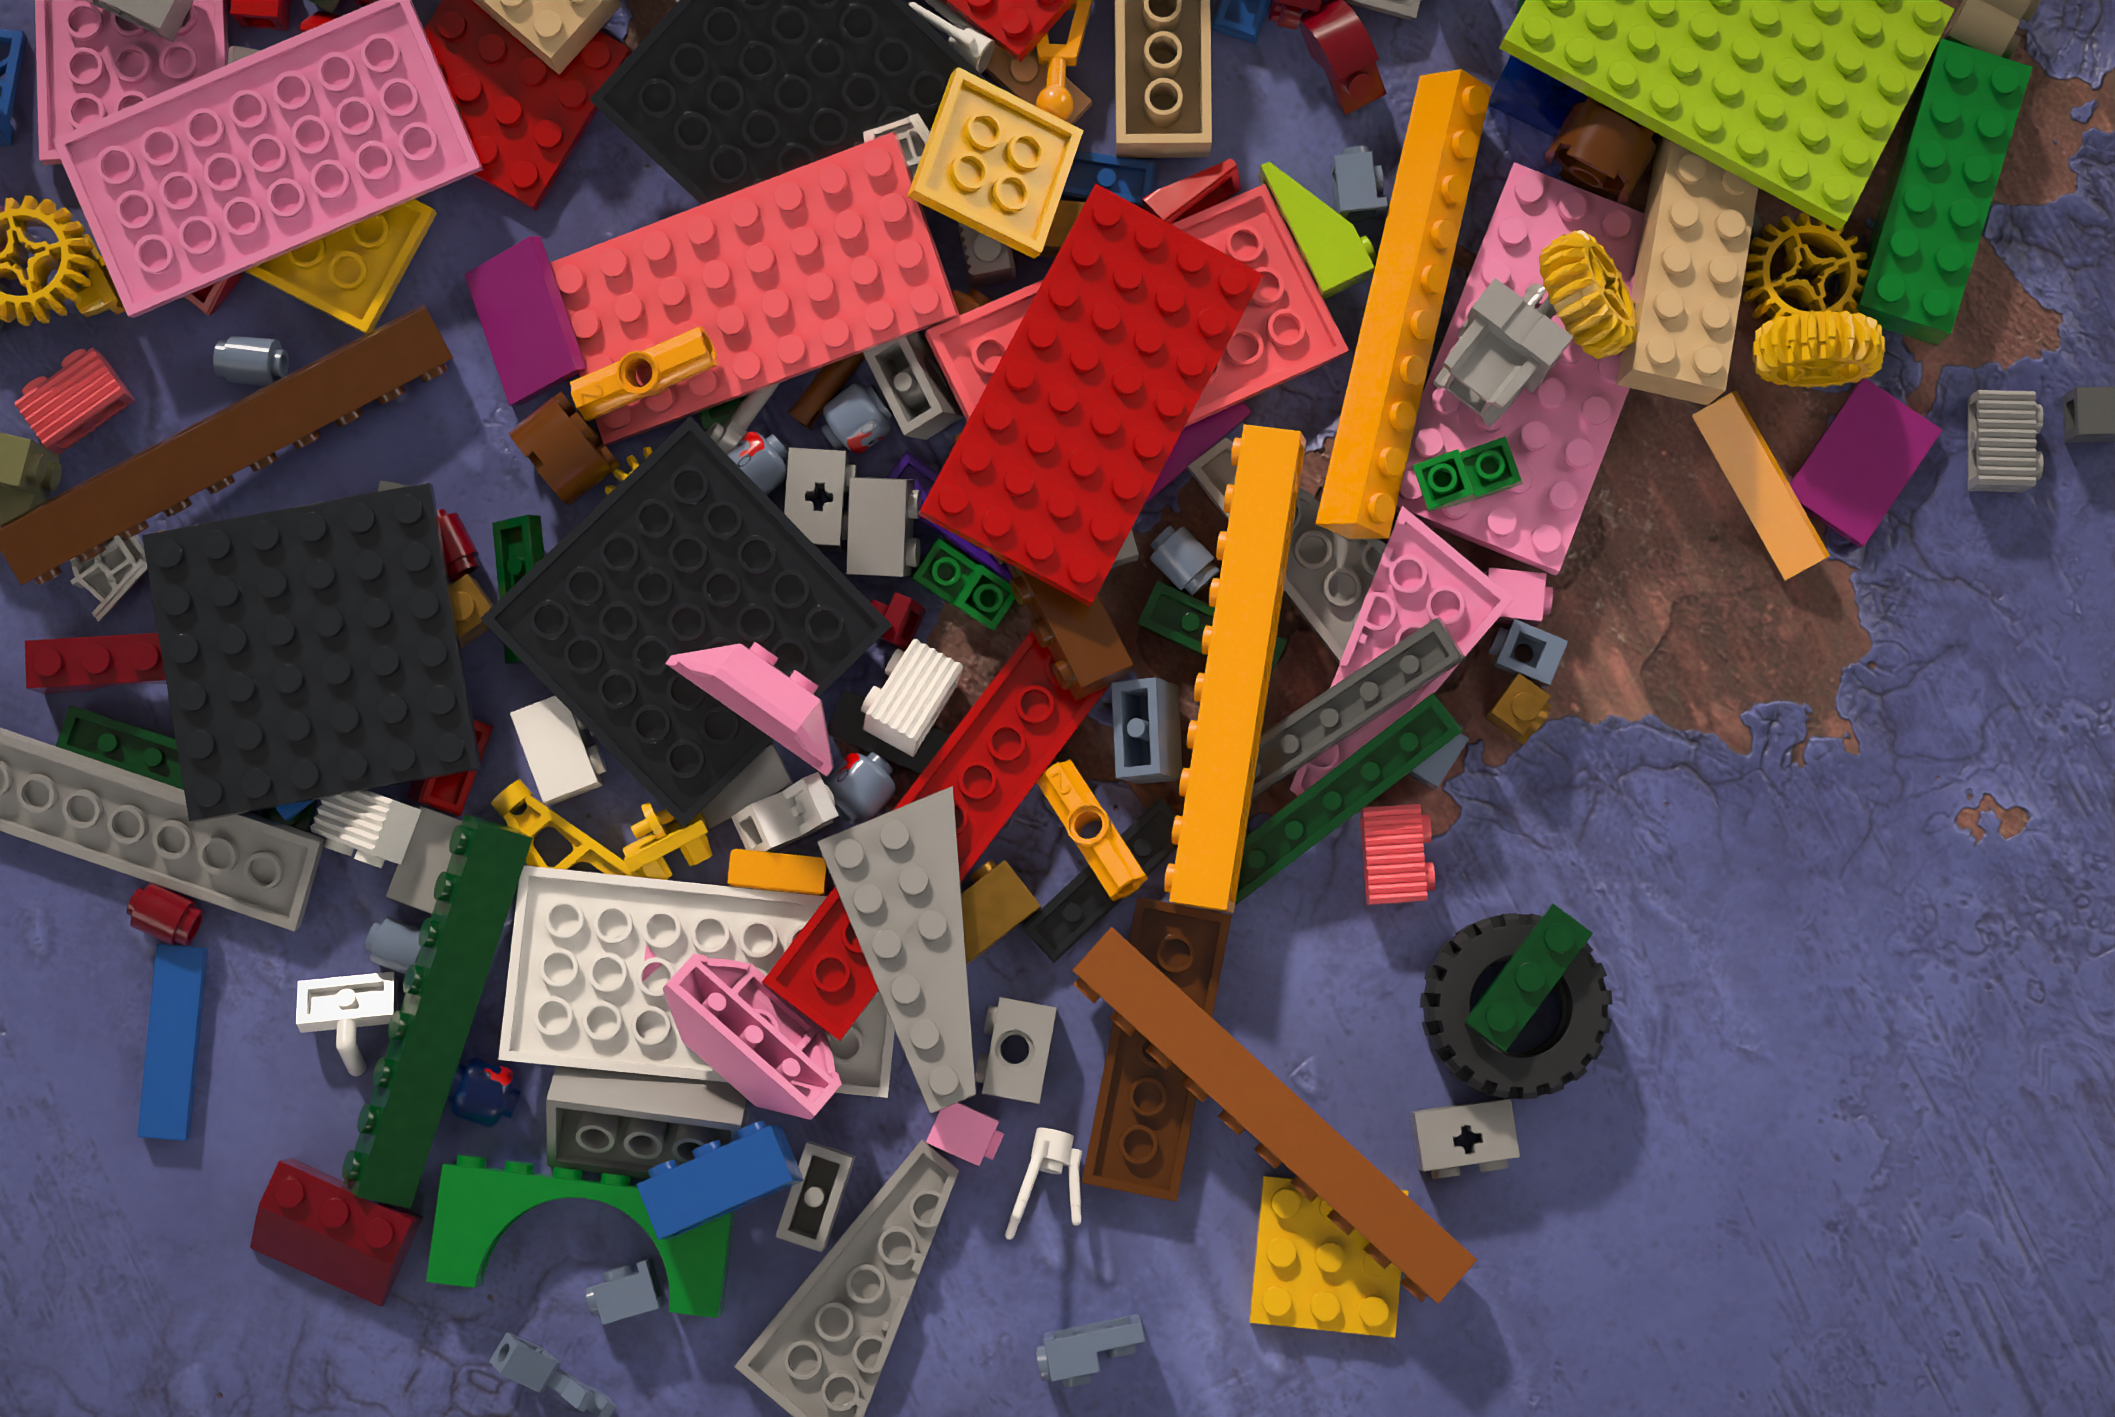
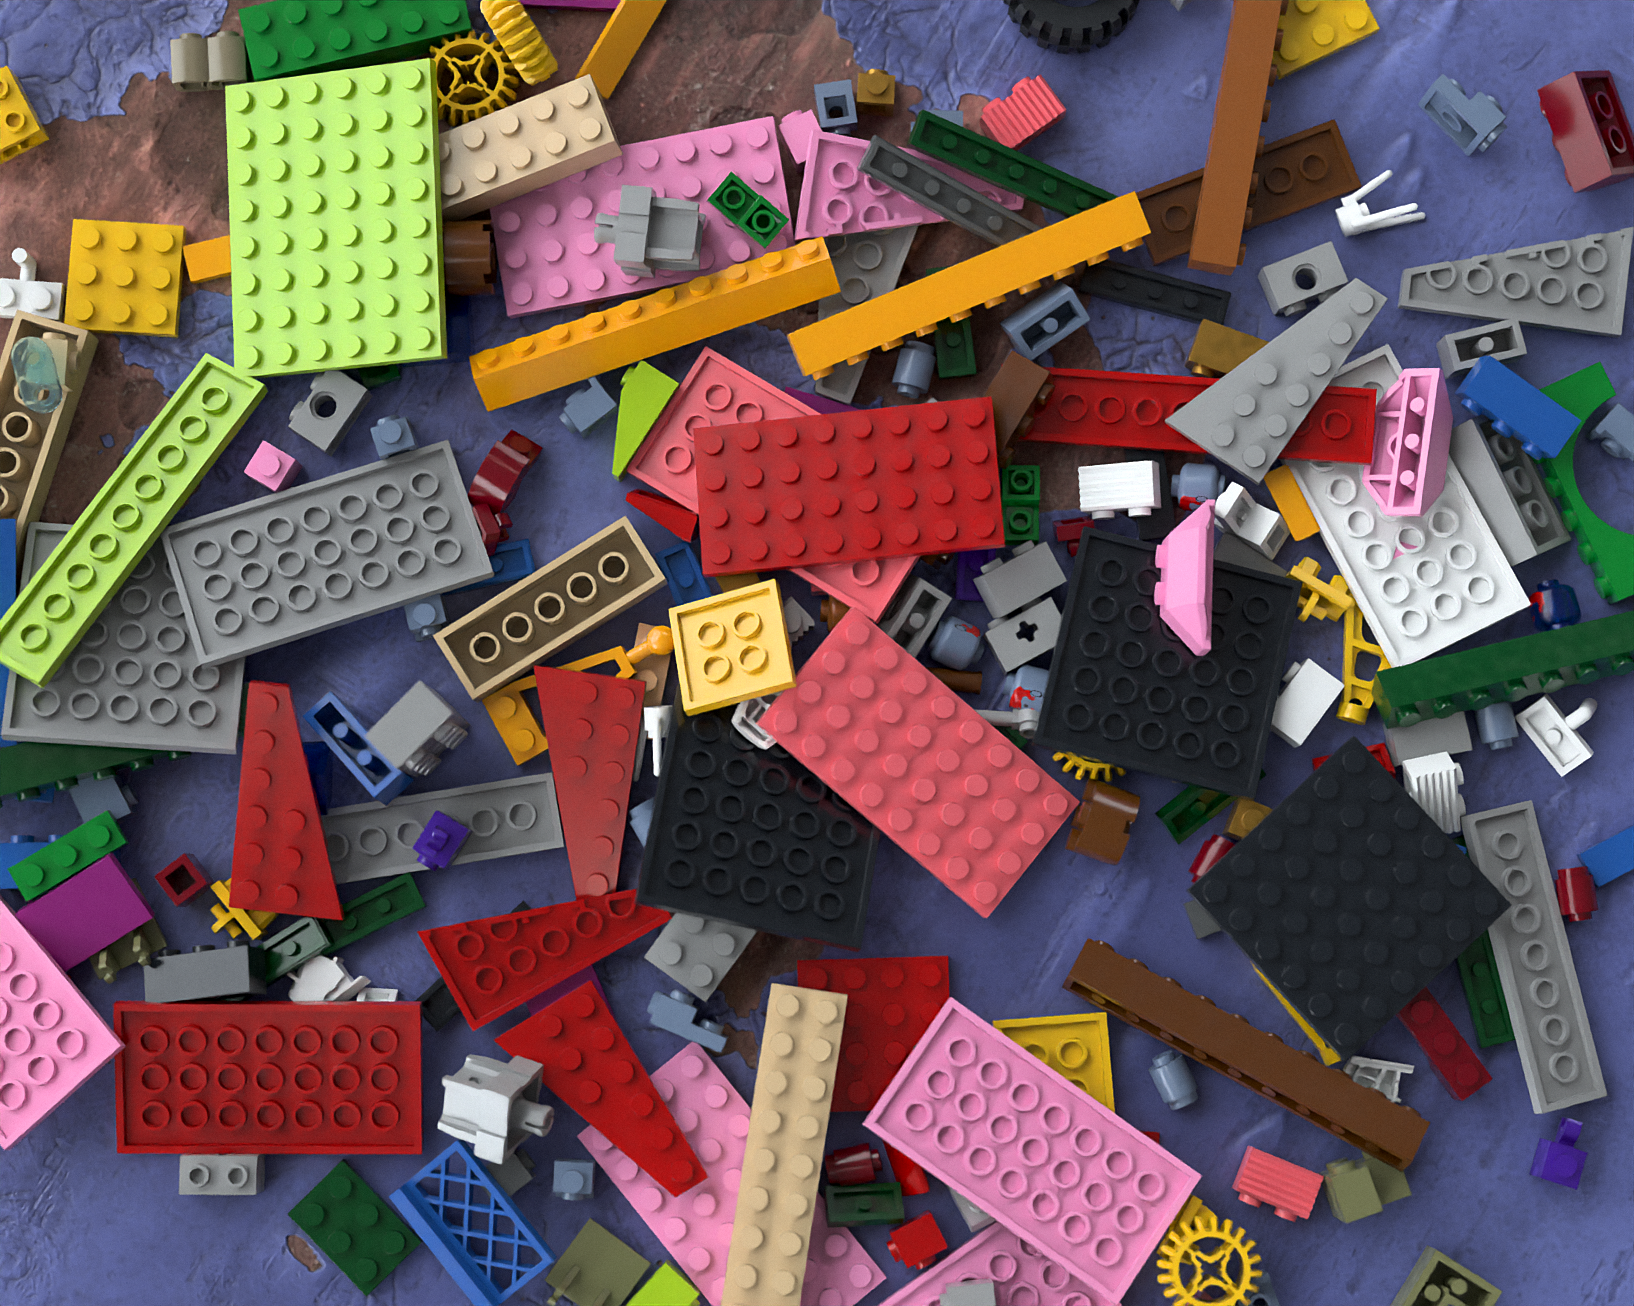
camera: 125 degrees left, 0 degrees up
magenta tile [464,236,586,406] -> none
light orange piece [570,326,719,421] -> none
bright pink brick [926,1102,1004,1166] -> none
light orange piece [1037,759,1148,901] -> none
yellow gear [1539,230,1638,360] -> none

